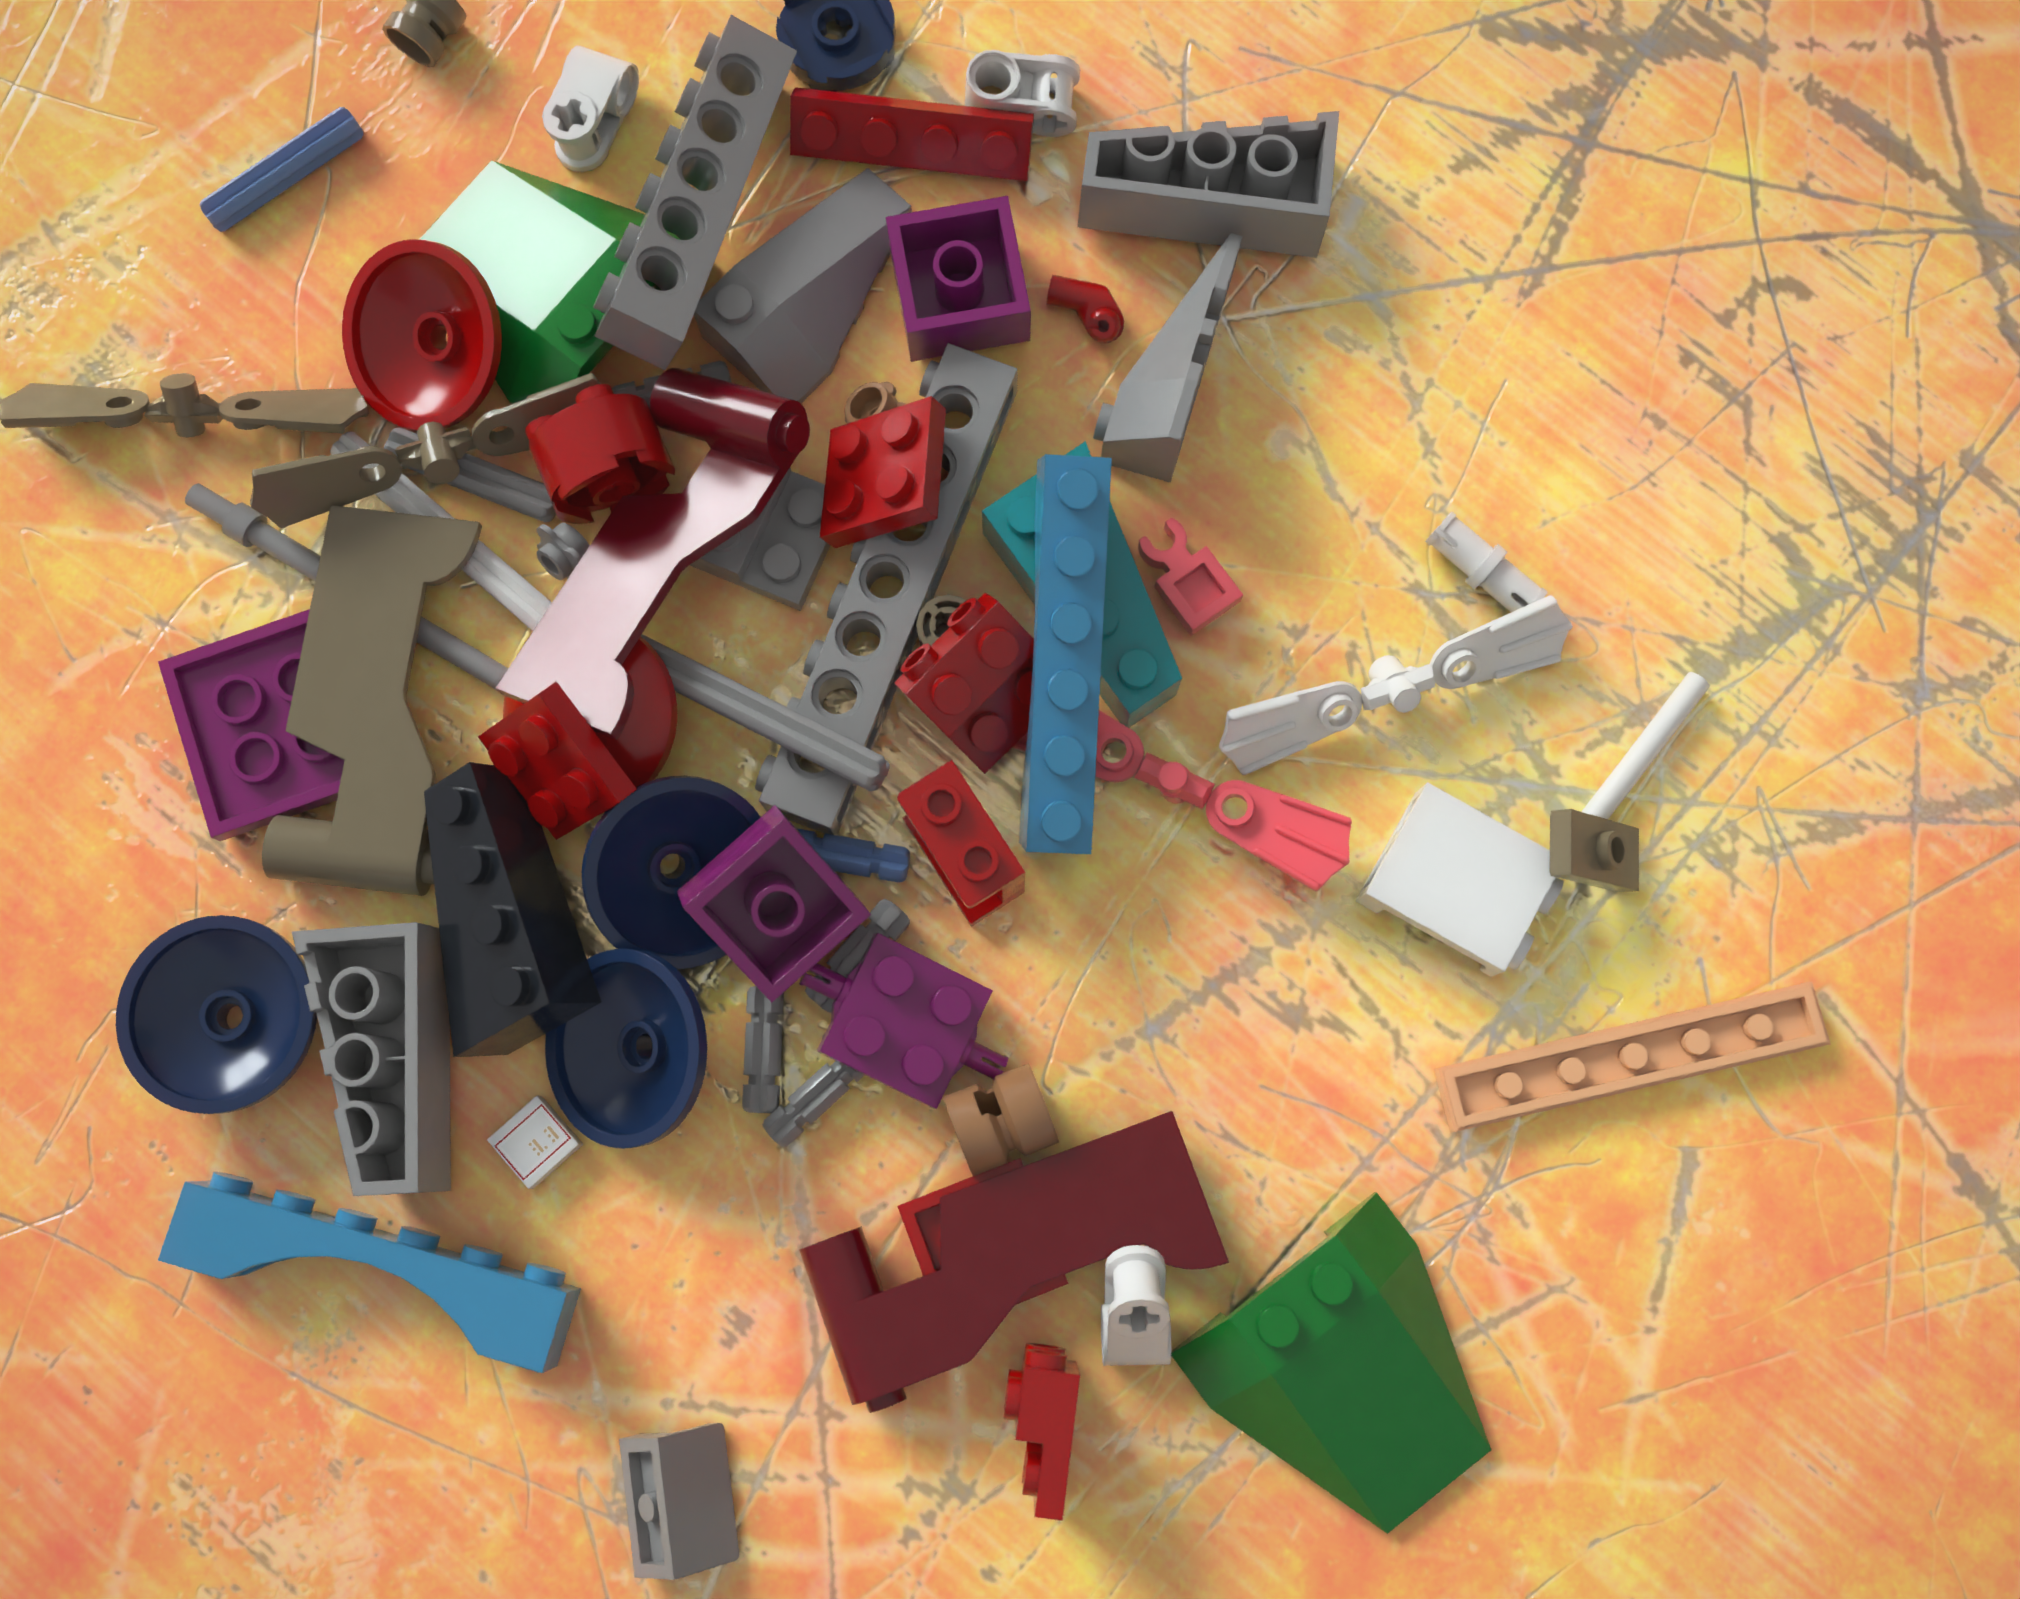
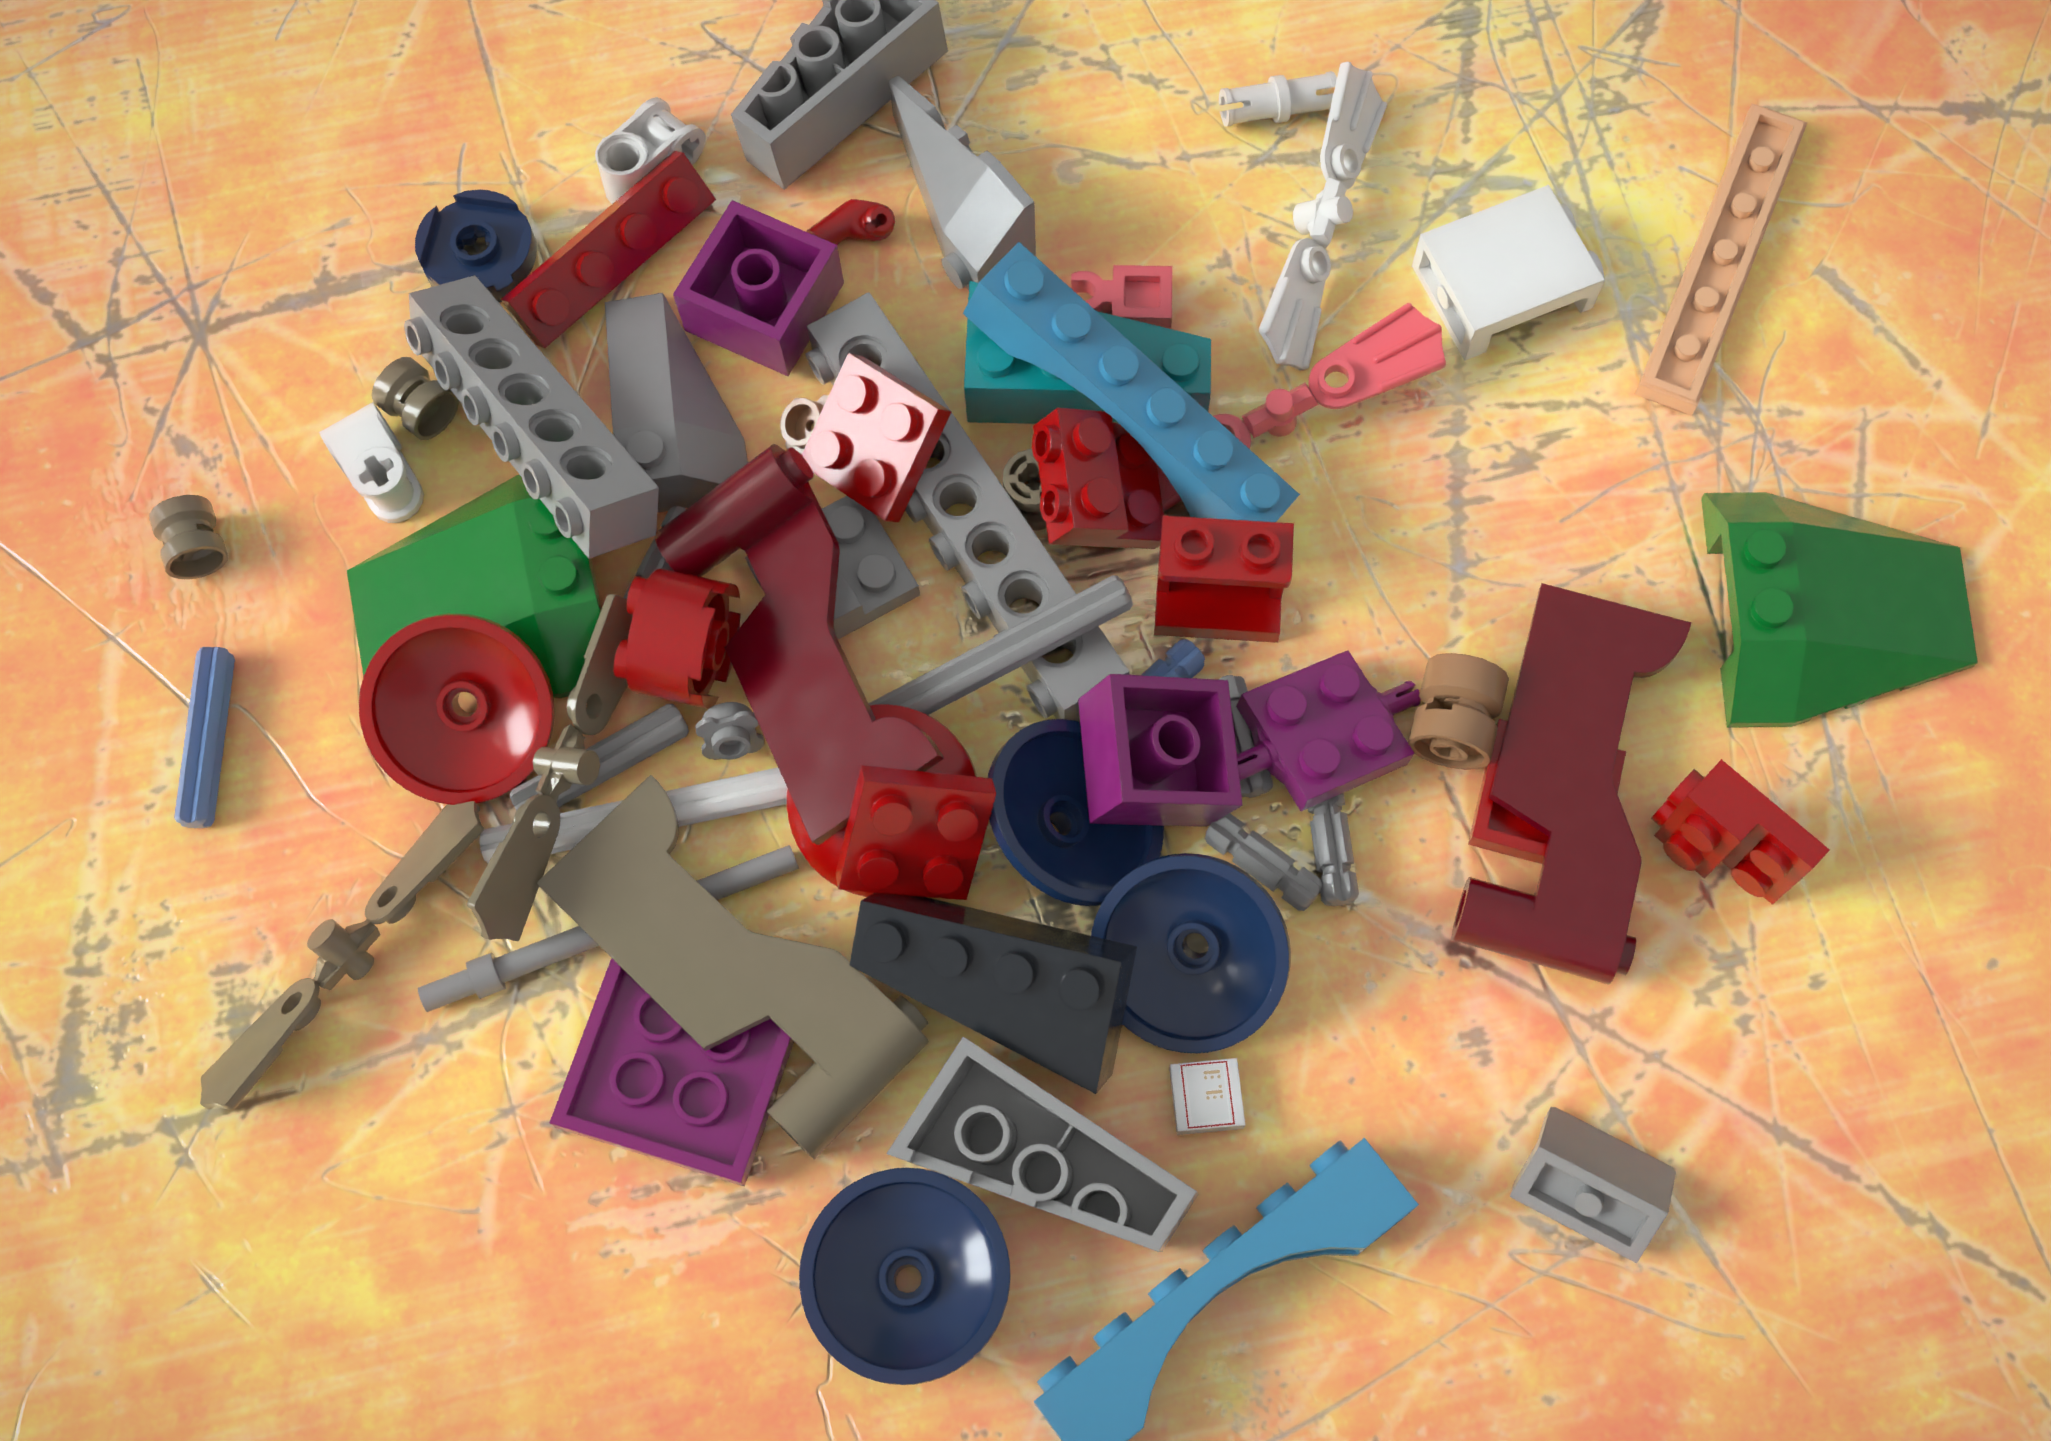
camera: 50 degrees left, 10 degrees down
white piece [1101,1245,1171,1366] -> none
dark tan plate [1549,809,1639,892] -> none
white bar [1582,672,1710,819] -> none
none -> dark tan wheel [371,357,459,440]

